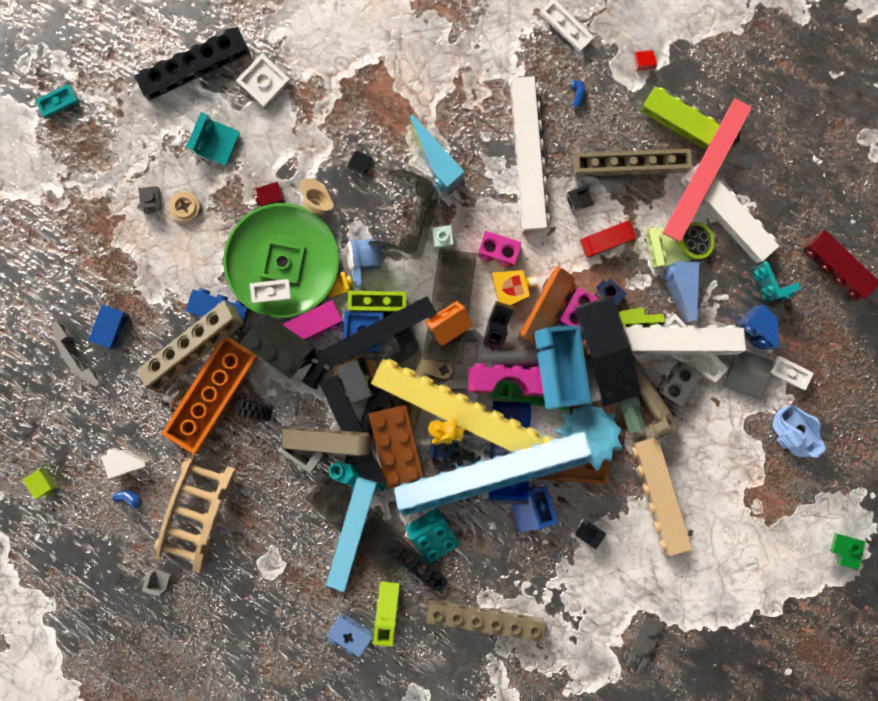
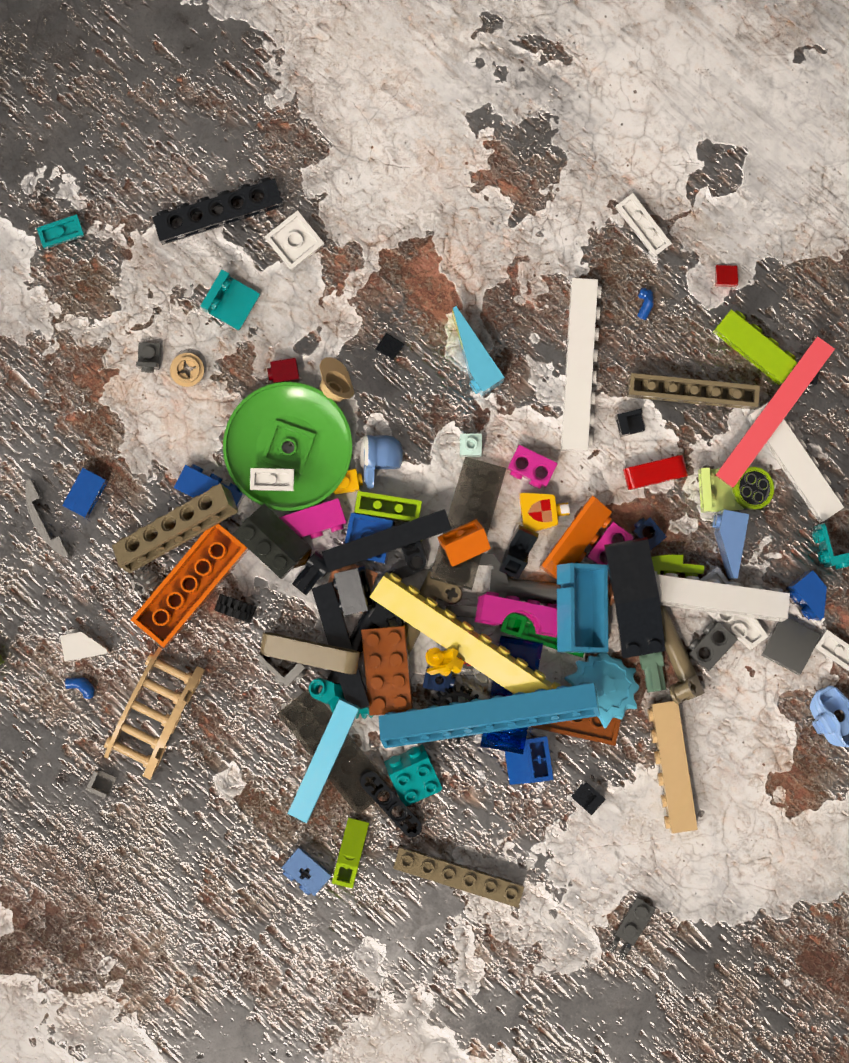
camera: 10 degrees right, 0 degrees up
clear smoke windscreen [368,169,439,260] -> none

